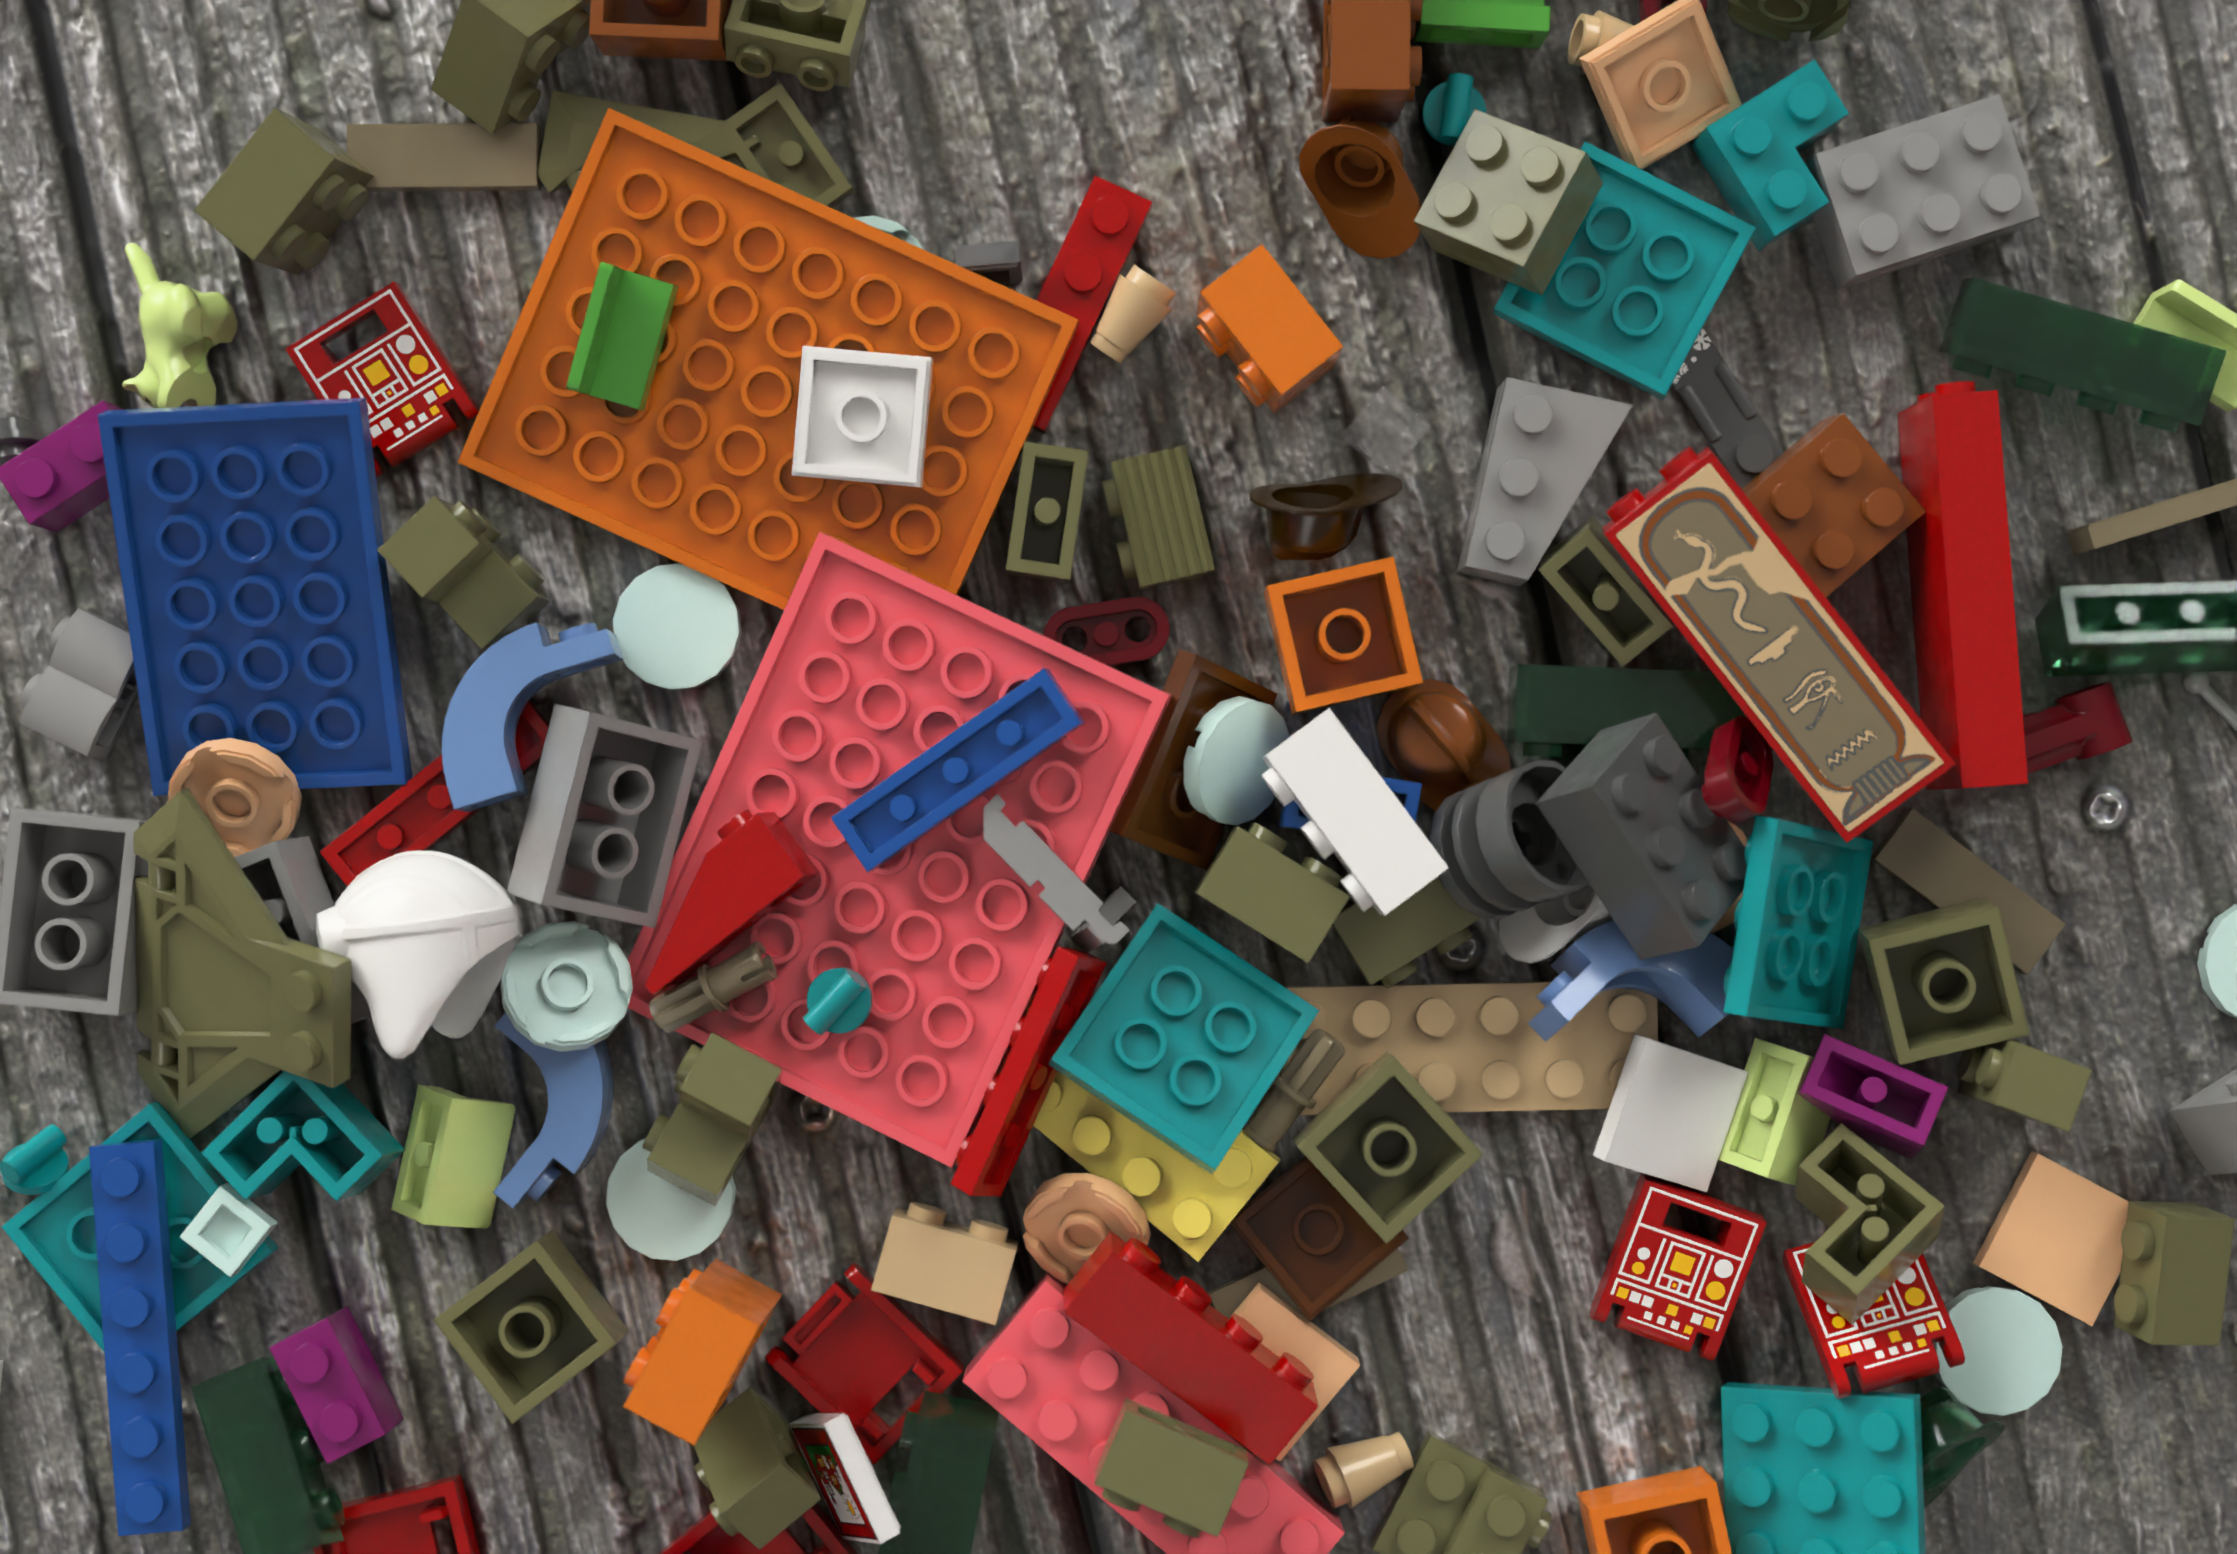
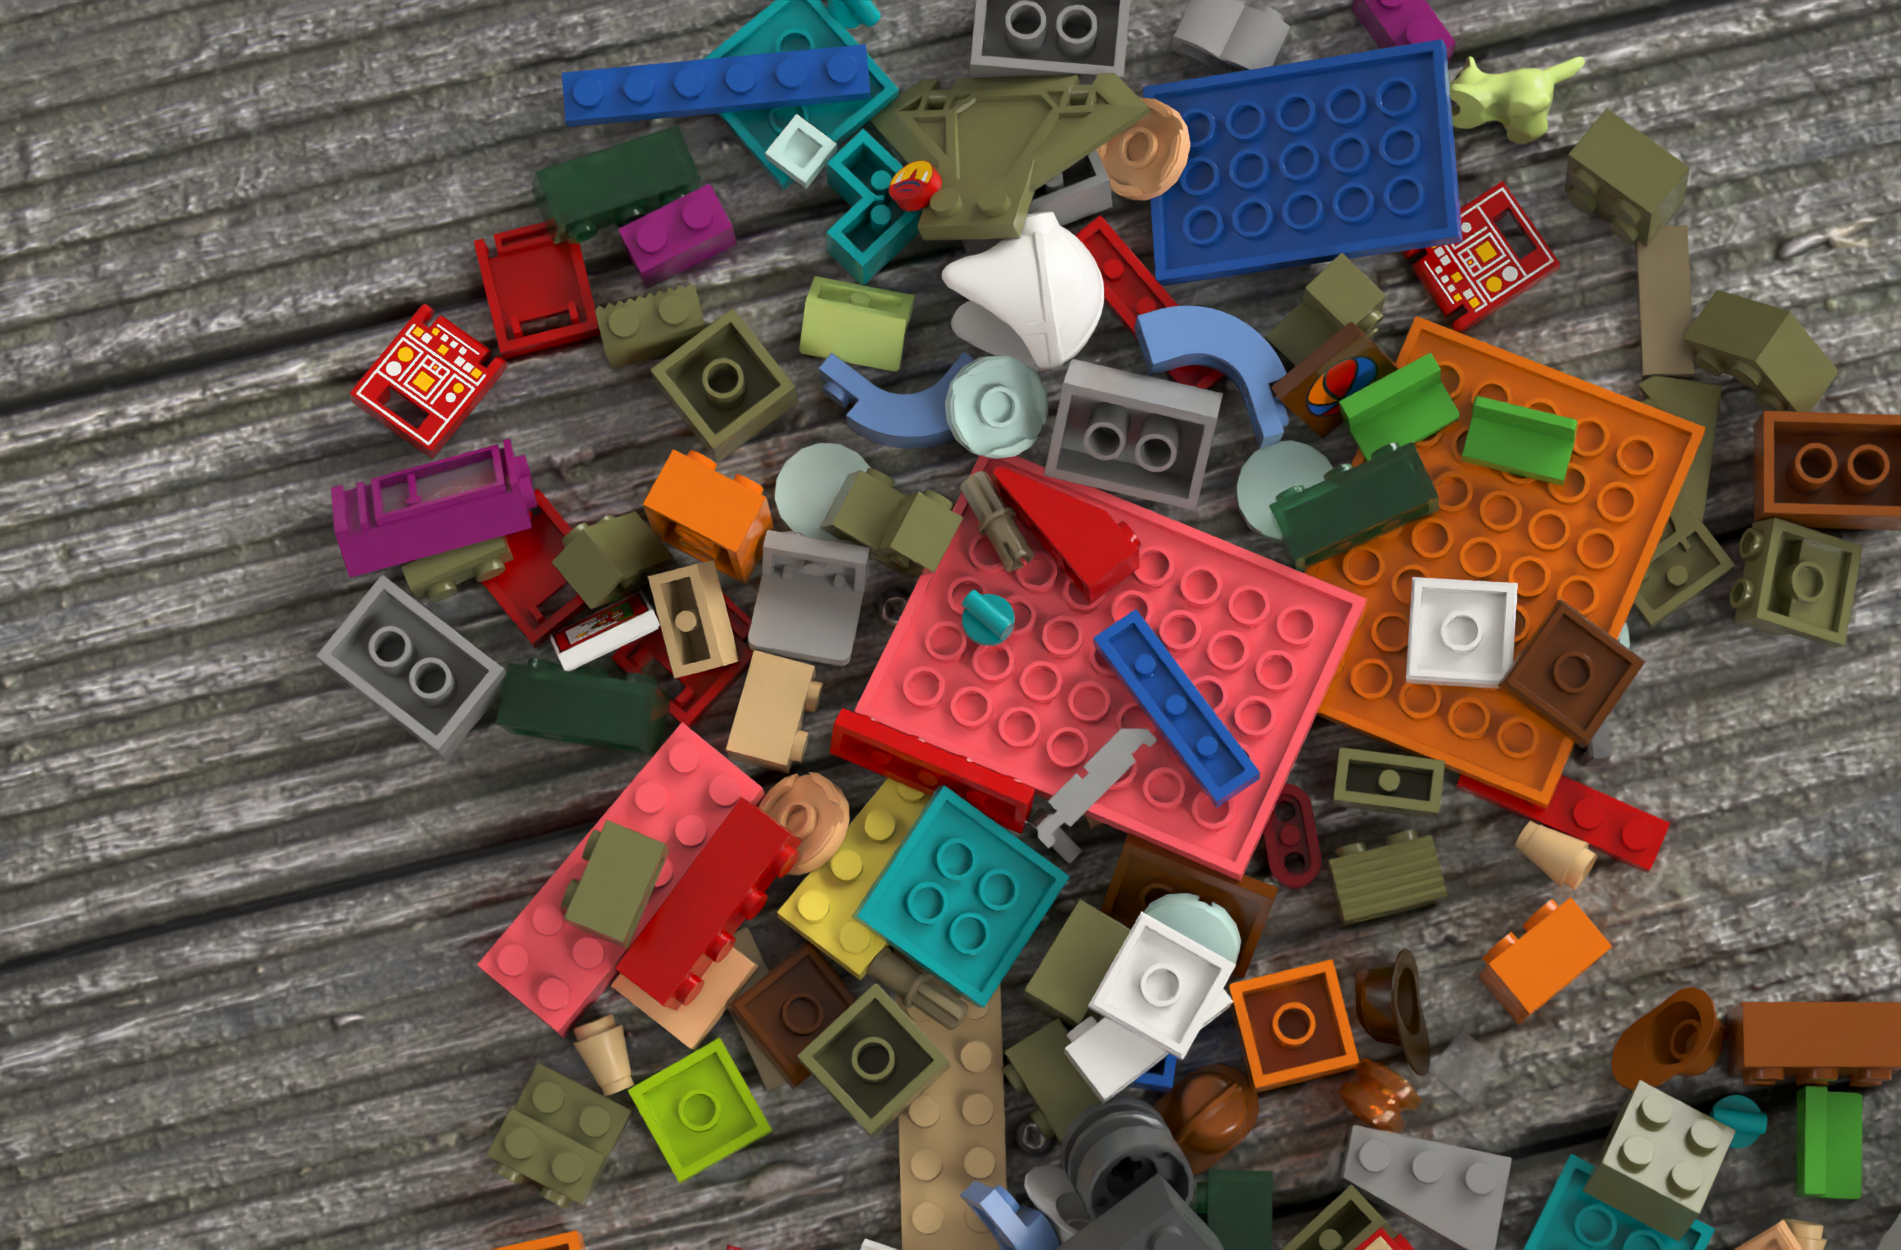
camera: 95 degrees right, 10 degrees down
none -> olive brick [595,283,706,369]
none -> lime plate [628,1038,773,1184]
none -> tan brick [648,560,740,678]
none -> light grey bracket [748,530,870,666]
none -> red tile [889,160,942,212]
none -> white tile [1088,912,1236,1061]
none -> clear green brick [1269,441,1439,571]
none -> reddish brown tile [1271,322,1399,439]
none -> clear orange wheel [1337,1058,1423,1134]
none -> bright green panel [1339,352,1460,466]
none -> reddish brown tile [1498,599,1646,748]

